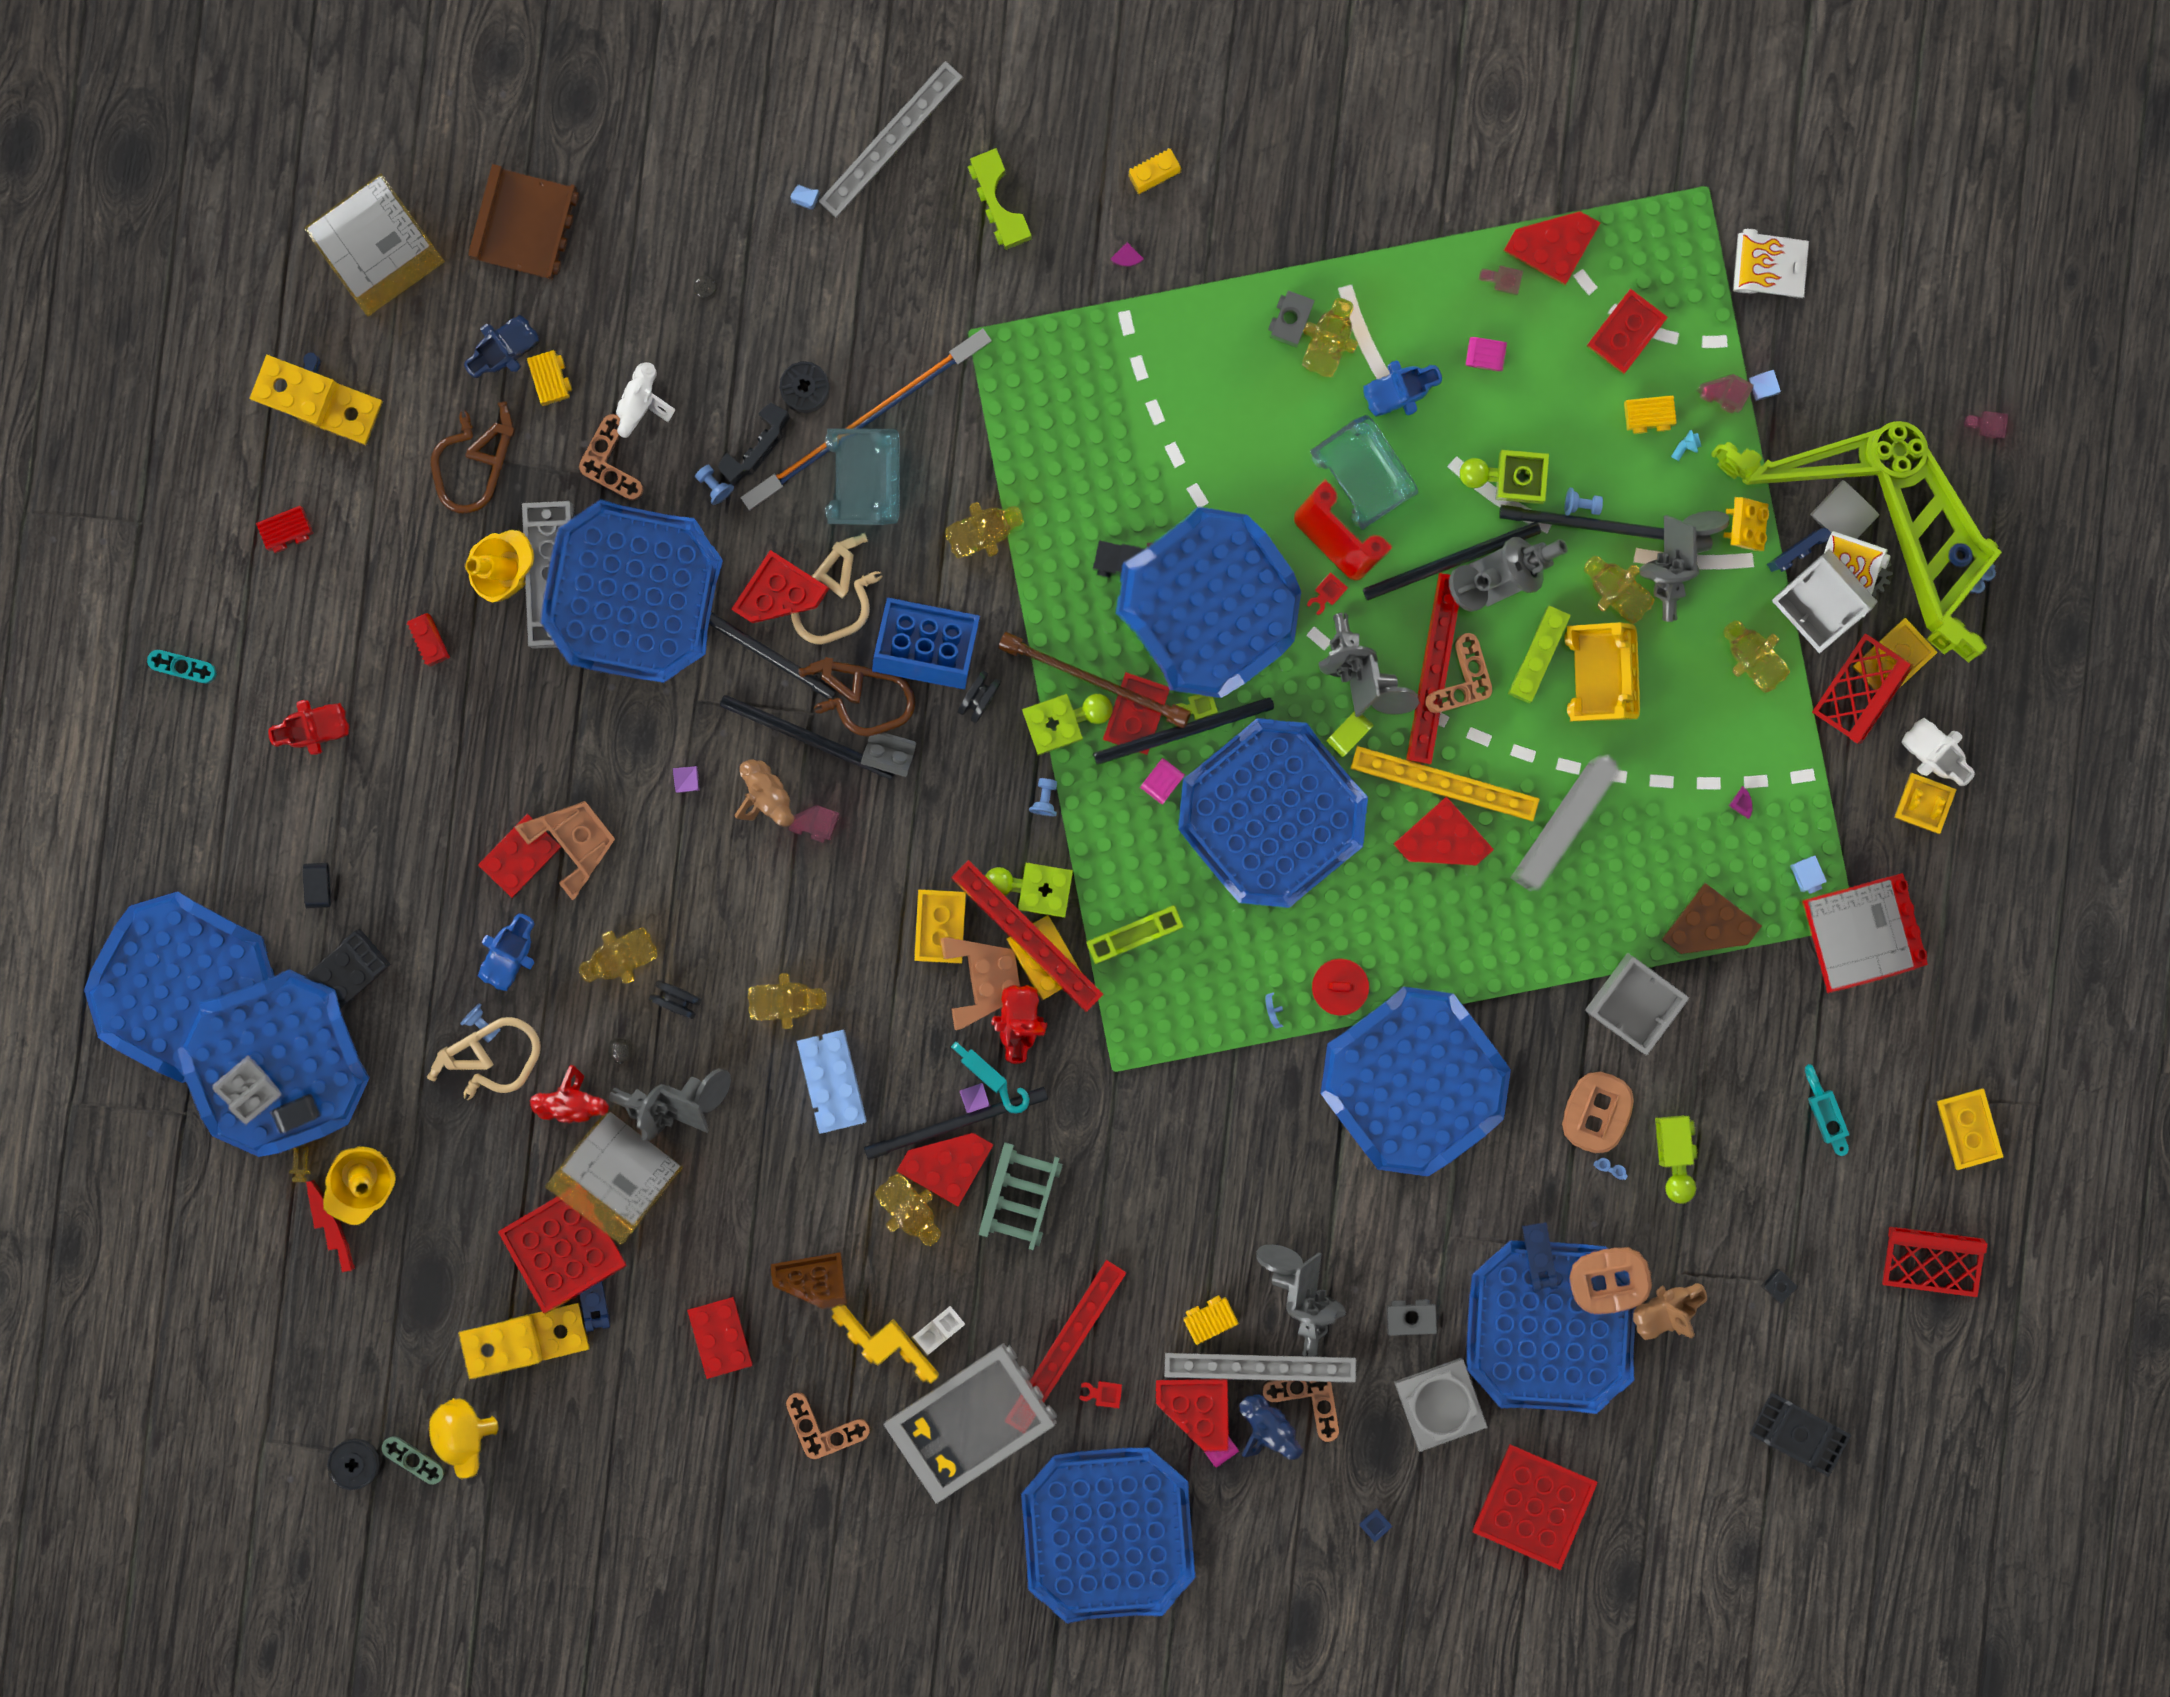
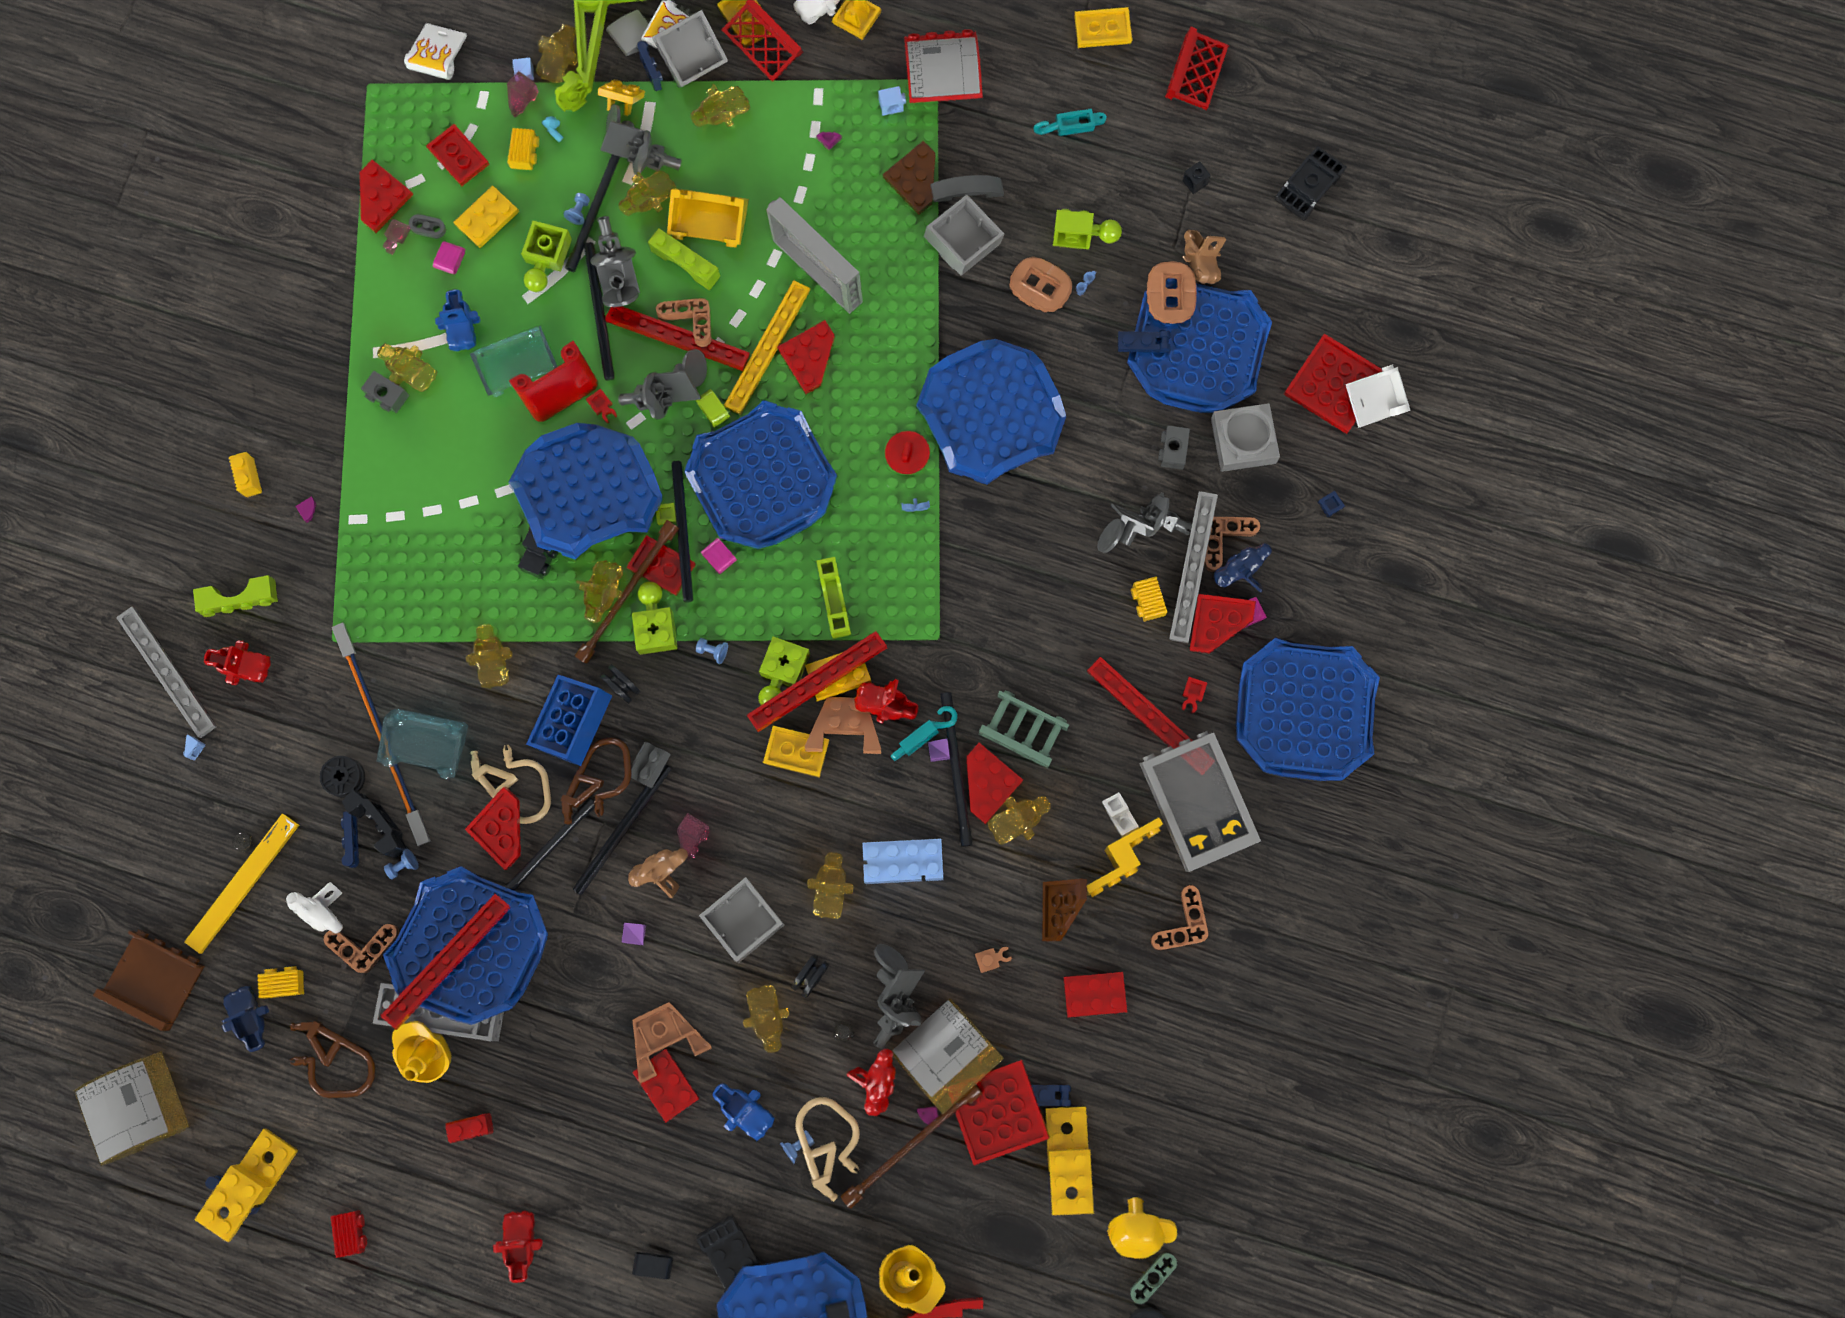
camera: 75 degrees left, 10 degrees down
none -> yellow tile [184,814,299,954]
none -> red piece [204,640,271,685]
none -> dark blue plate [341,812,359,868]
none -> red plate [380,894,511,1031]
none -> dark grey plate [409,214,446,239]
none -> yellow plate [453,186,519,248]
none -> clear yellow piece [536,24,578,83]
none -> clear yellow piece [576,560,623,623]
none -> light grey container [699,877,784,963]
none -> reddish brown hose [840,1081,983,1209]
none -> magenta tile [917,1106,939,1127]
none -> dark grey slope [930,175,1004,202]
none -> nougat plate [975,947,1012,973]
none -> white door [1345,365,1410,428]

